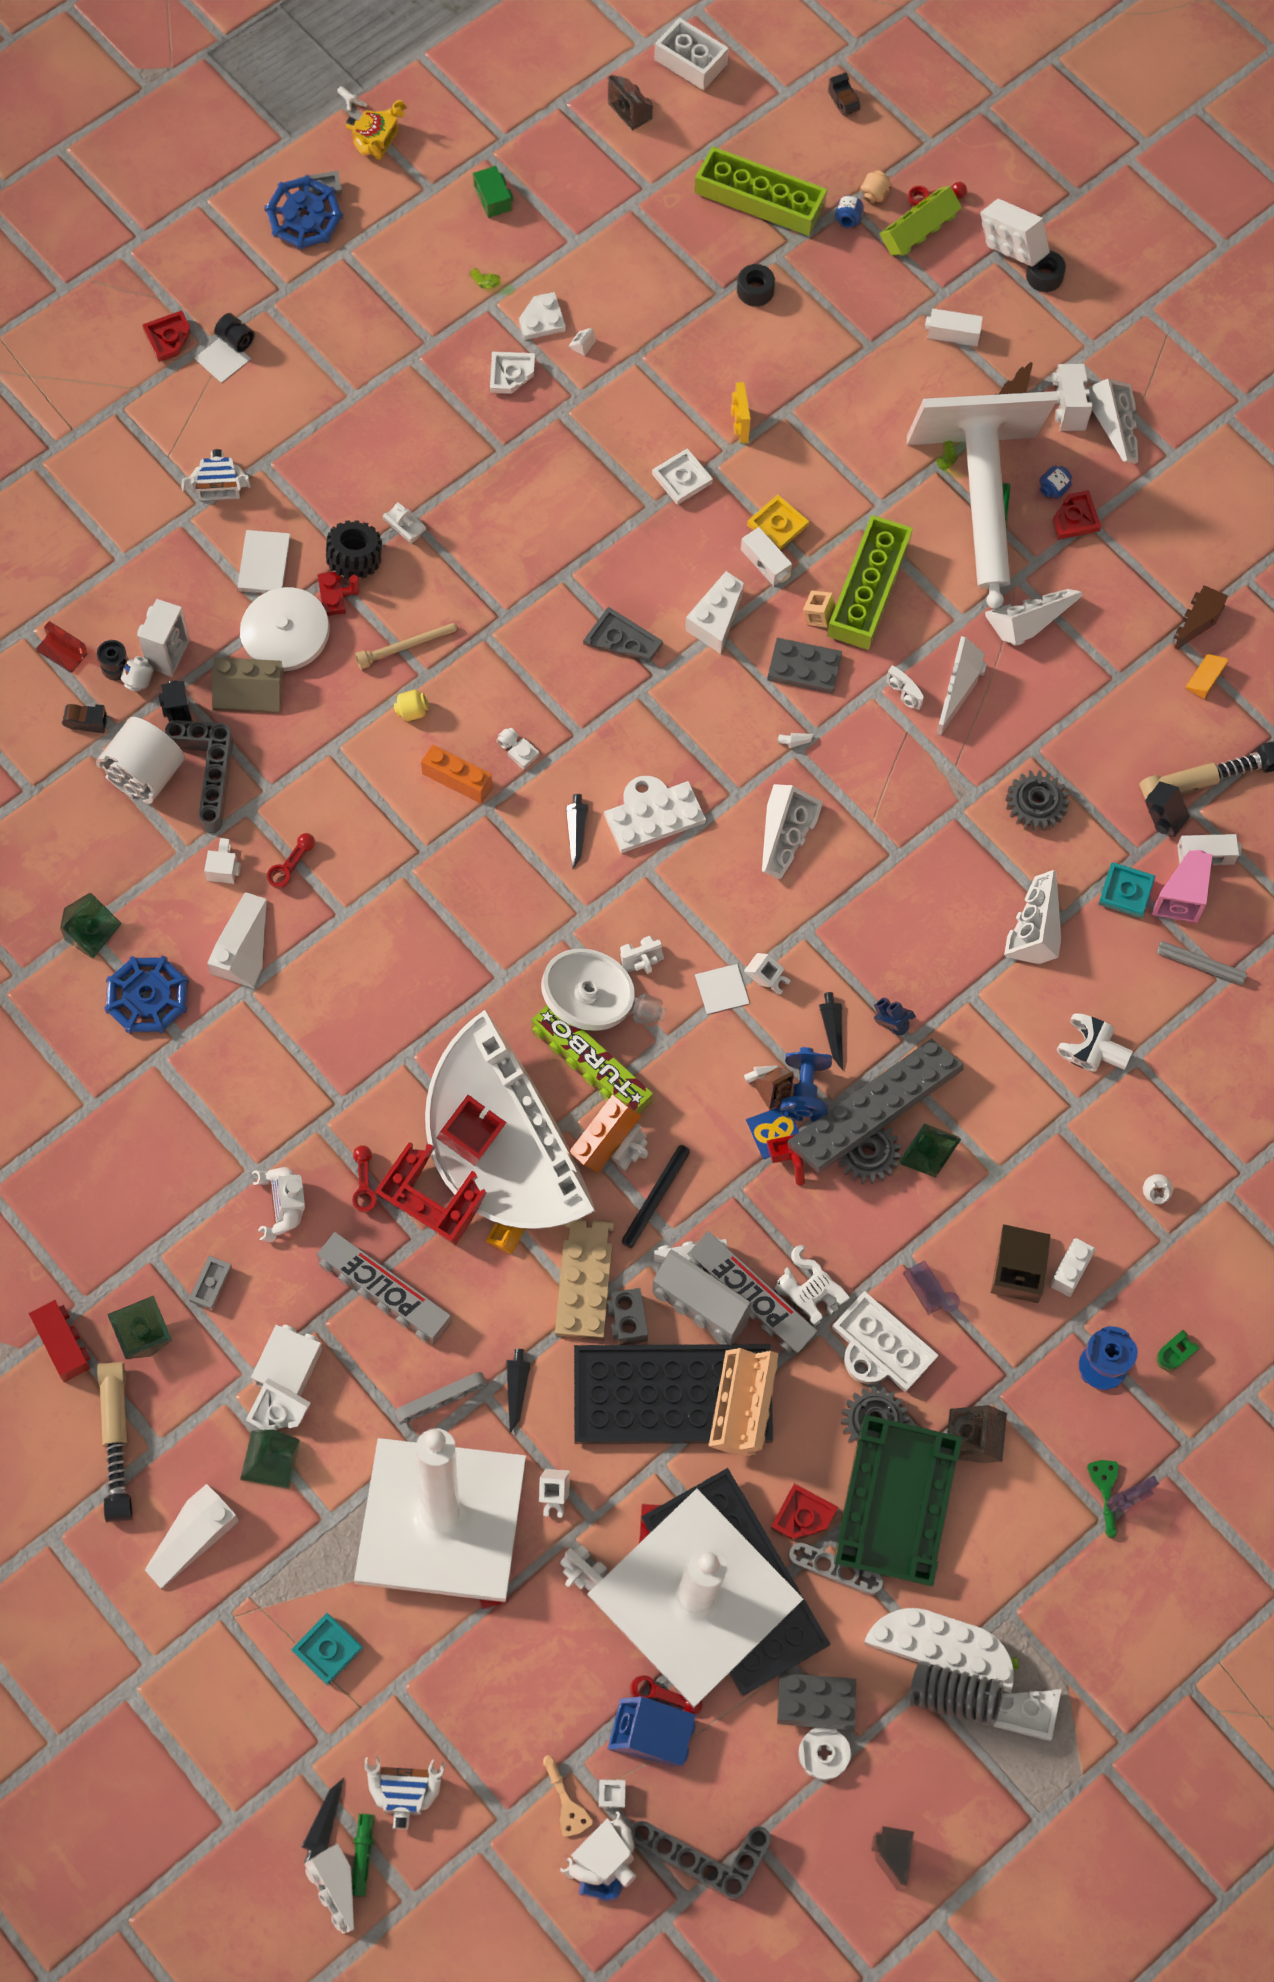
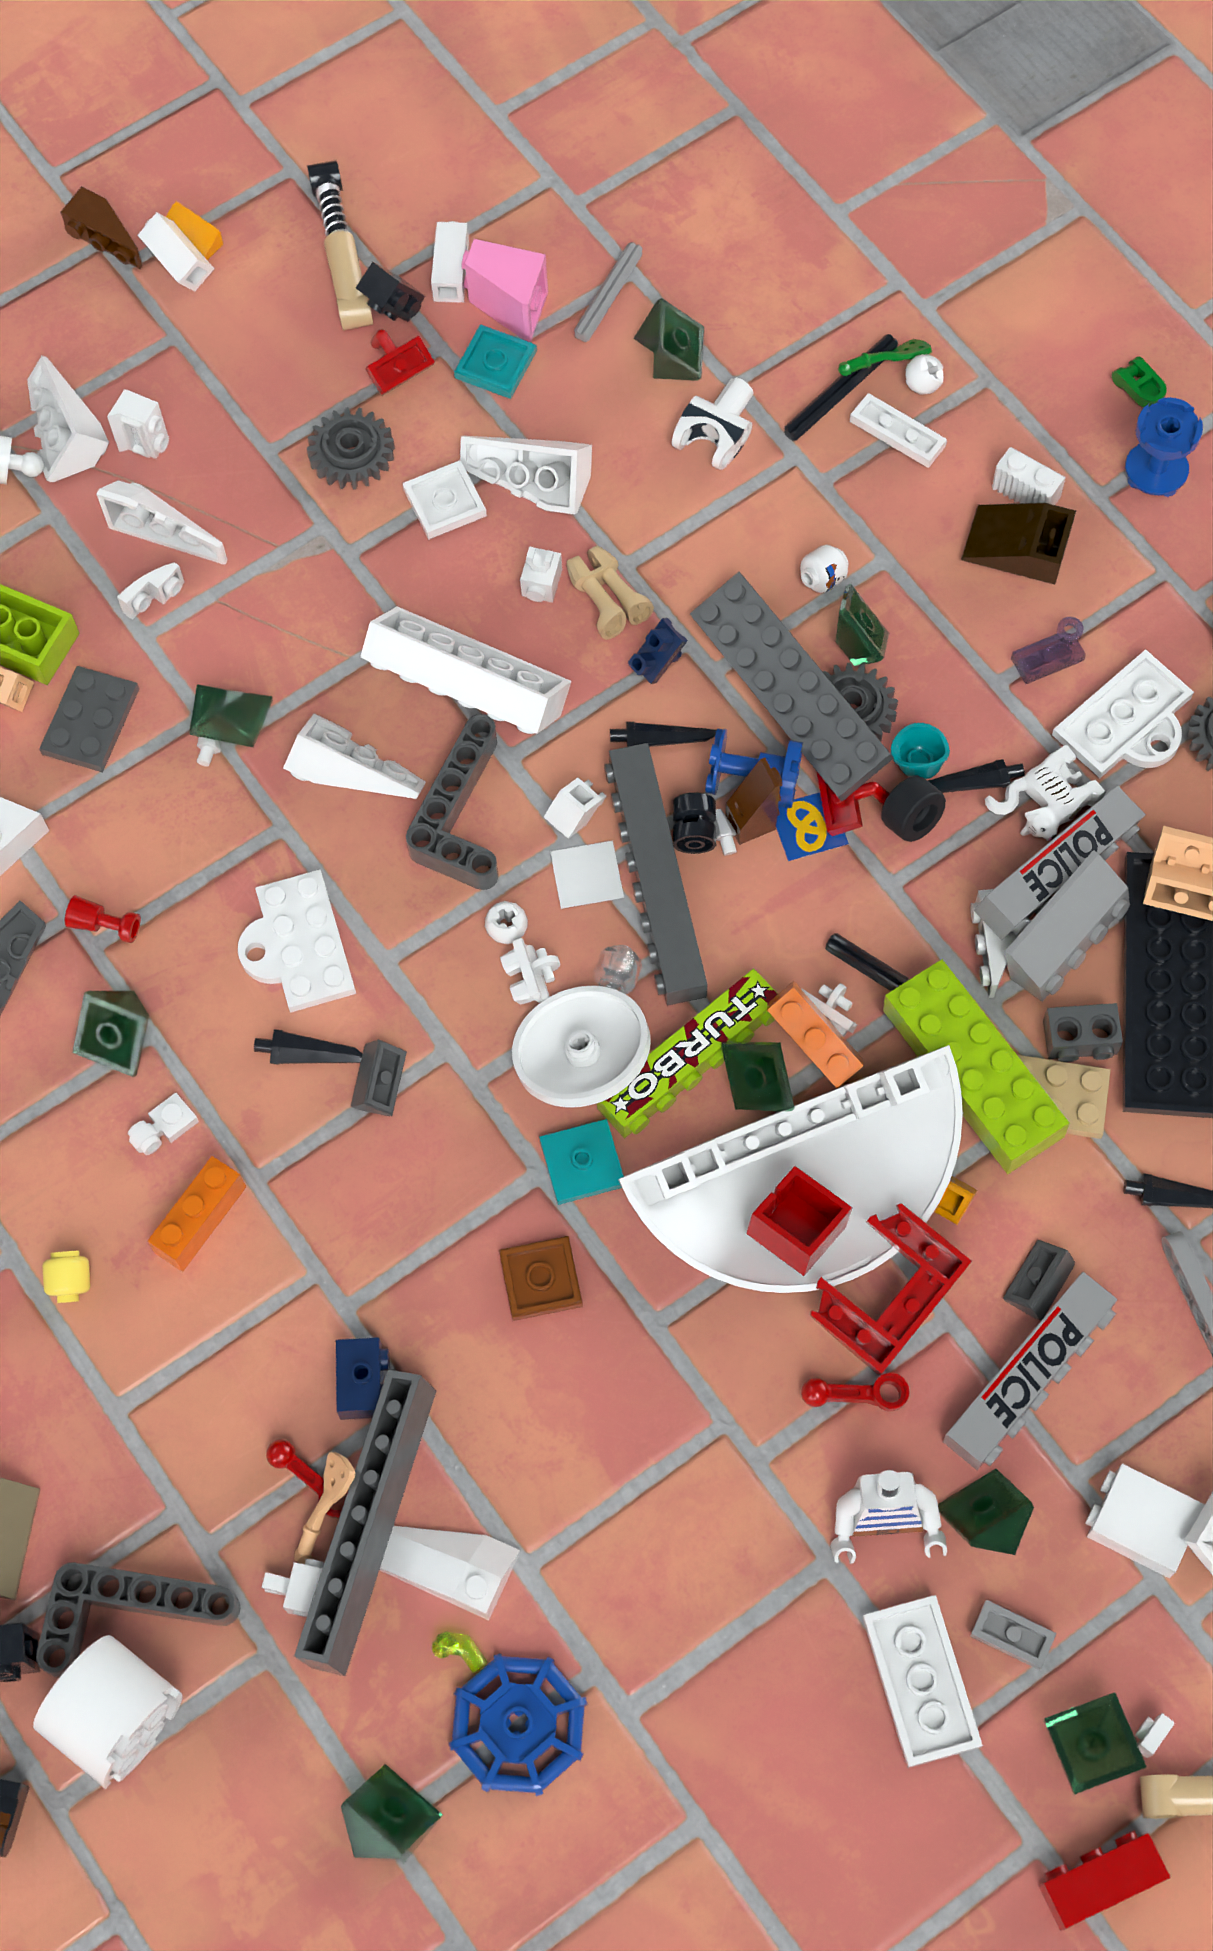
camera: 80 degrees left, 0 degrees up
none -> red piece [64,895,141,943]
none -> clear green slope [72,991,149,1077]
none -> white window [107,389,169,459]
none -> white brick [138,213,214,291]
none -> clear green slope [189,684,273,747]
none -> dark grey brick [294,1369,436,1676]
none -> light nougat piece [294,1452,355,1564]
none -> dark blue brick [336,1337,390,1420]
none -> dark grey slope [351,1039,407,1117]
none -> white brick [360,606,572,734]
none -> red plate [365,329,435,395]
none -> white plate [402,460,487,540]
none -> dark grey beam [406,714,499,890]
none -> clear neon green arm [432,1631,488,1673]
none -> white piece [485,901,528,944]
none -> dark orange tile [499,1236,583,1321]
none -> white brick [520,547,562,602]
none -> teal plate [539,1119,624,1205]
none -> tan piece [566,545,654,639]
none -> dark grey brick [604,743,708,1006]
none -> clear green slope [633,298,704,381]
none -> black wheel [673,793,716,854]
none -> clear green slope [721,1042,795,1112]
none -> black axle [784,334,898,441]
none -> white head [800,545,848,593]
none -> green piece [838,339,932,376]
none -> white plate [850,393,947,468]
none -> white plate [862,1595,983,1768]
none -> black tyre [881,775,946,842]
none -> lime brick [883,959,1070,1175]
none -> teal helmet [891,723,950,779]
none -> black bar [928,759,1025,793]
none -> clear green slope [938,1469,1034,1555]
none -> dark grey slope [1003,1240,1075,1321]
none -> white plate [1134,1713,1175,1758]

